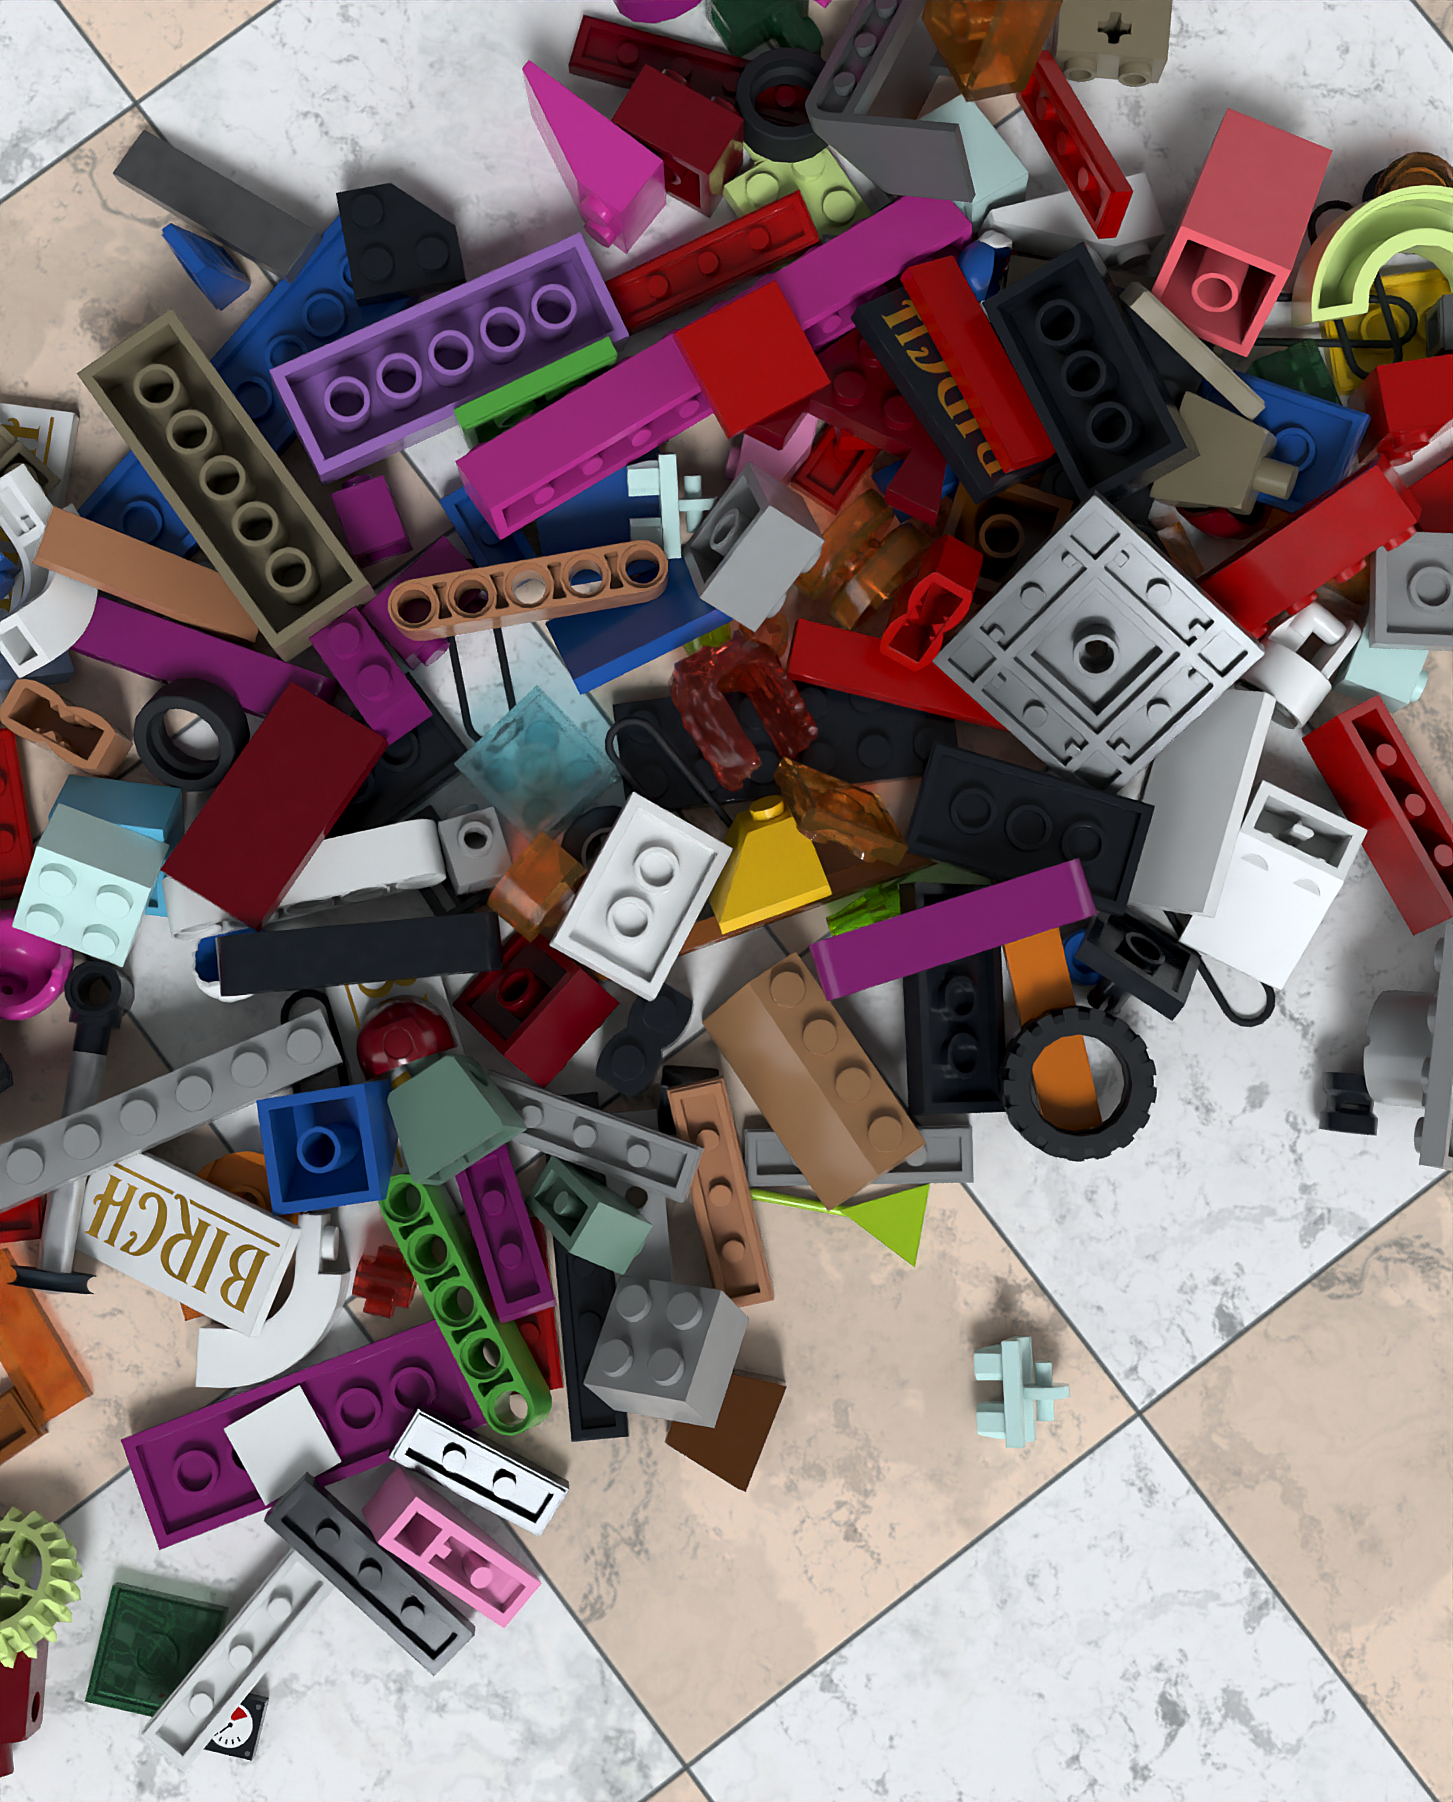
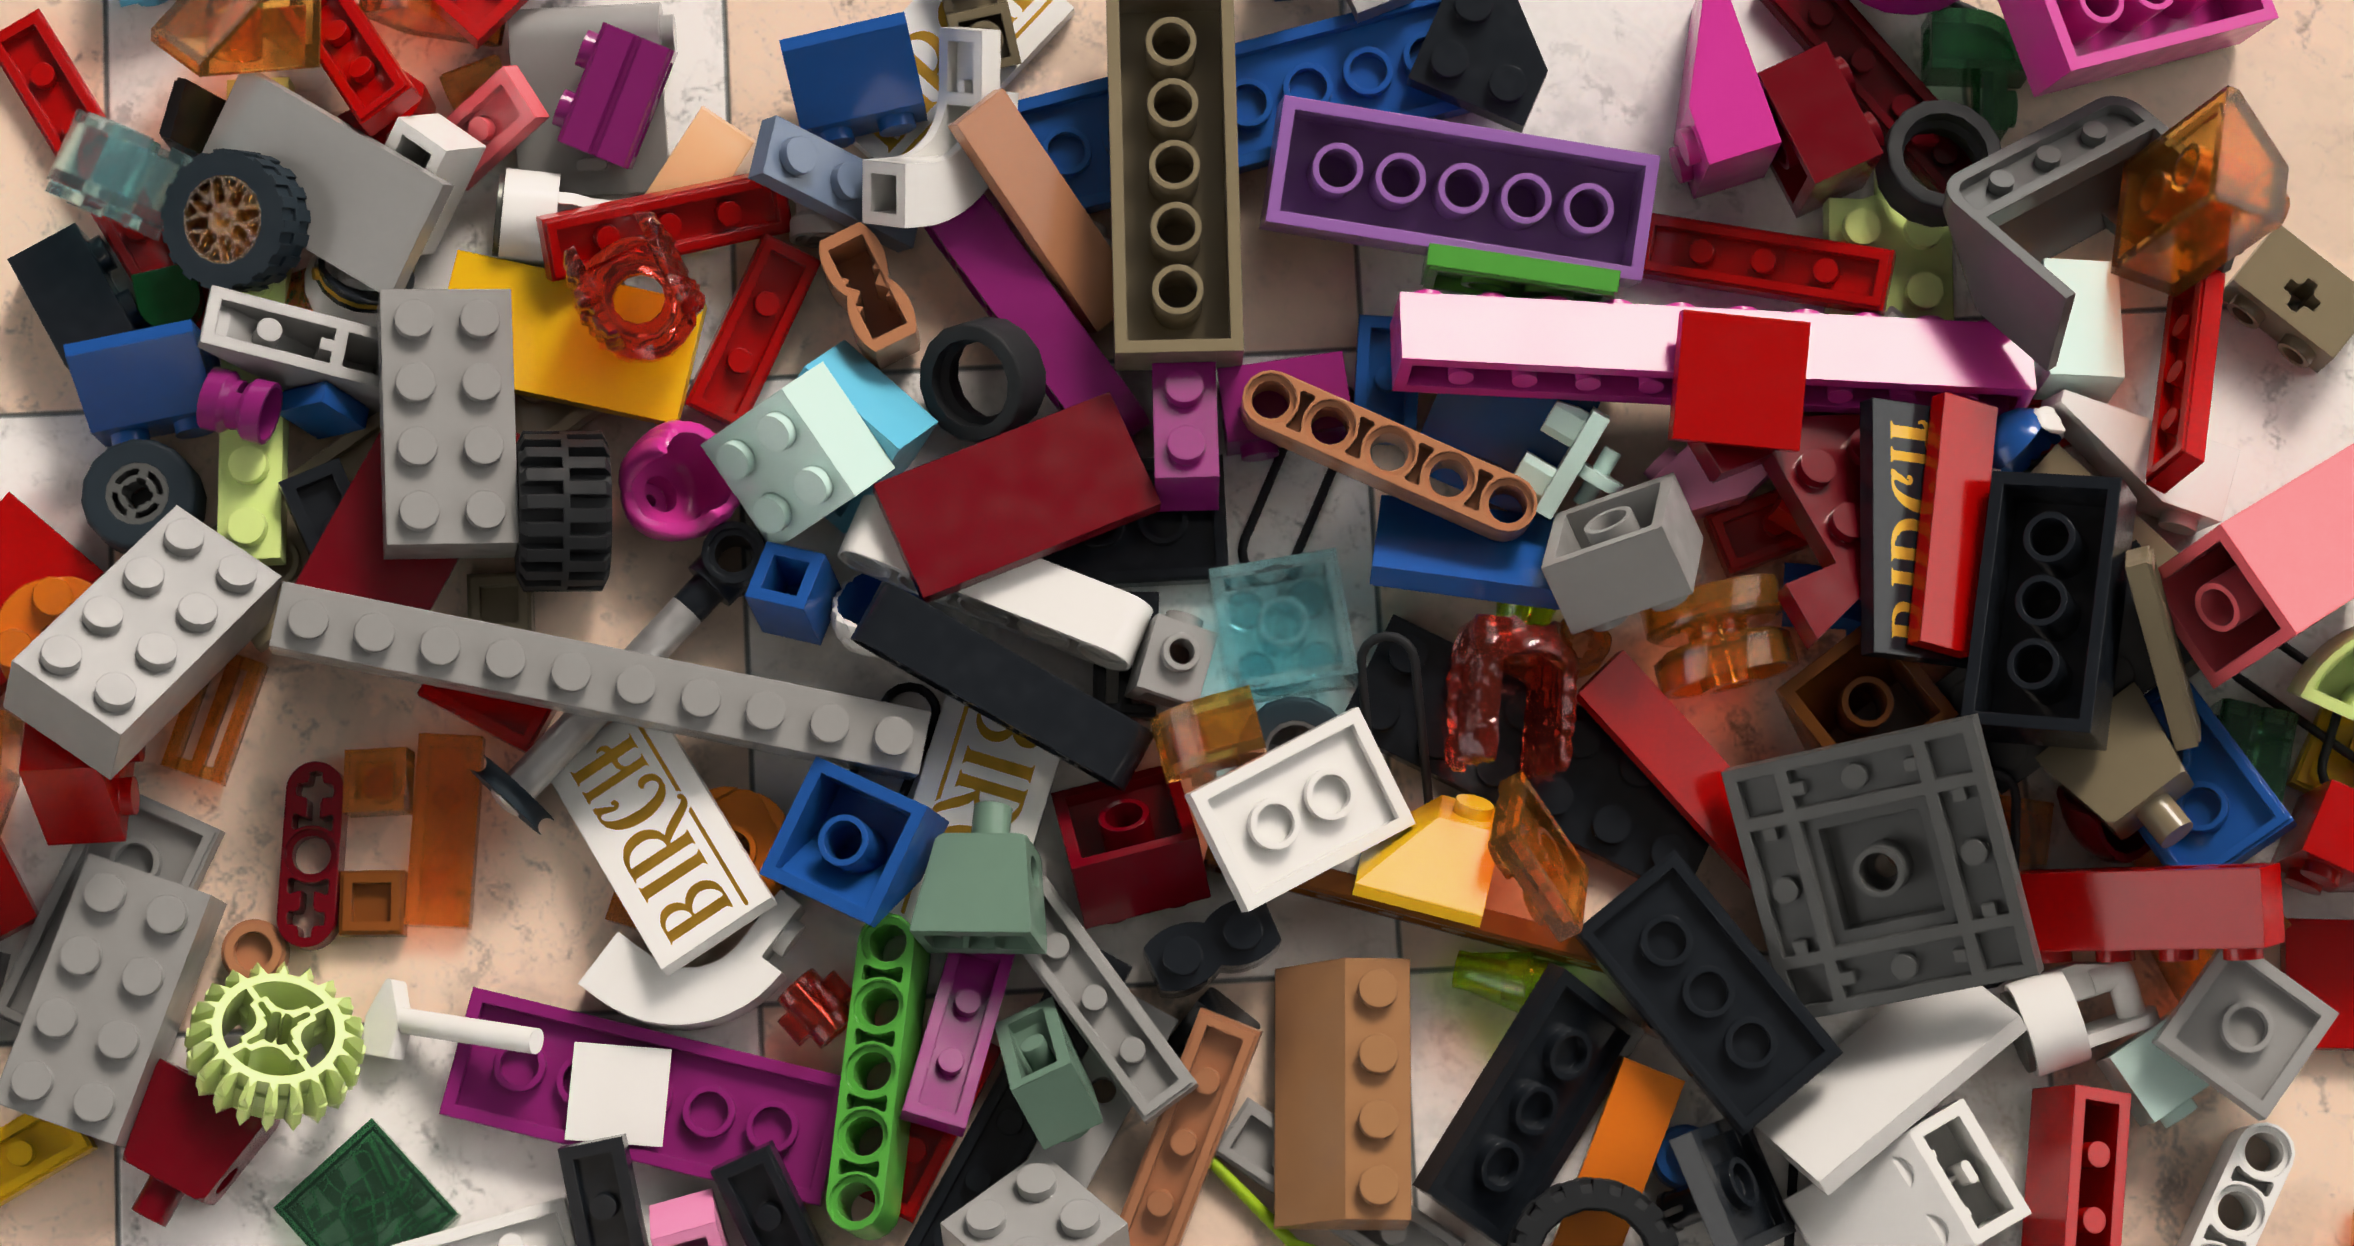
camera: 30 degrees right, 5 degrees down
magenta brick [330,474,413,569] -> none
dark red helmet [356,995,458,1082] -> none
magenta beam [808,858,1098,1001] -> none
red brick [880,534,983,672] -> none
none -> white piece [363,979,544,1060]
none -> blue brick [744,541,842,645]

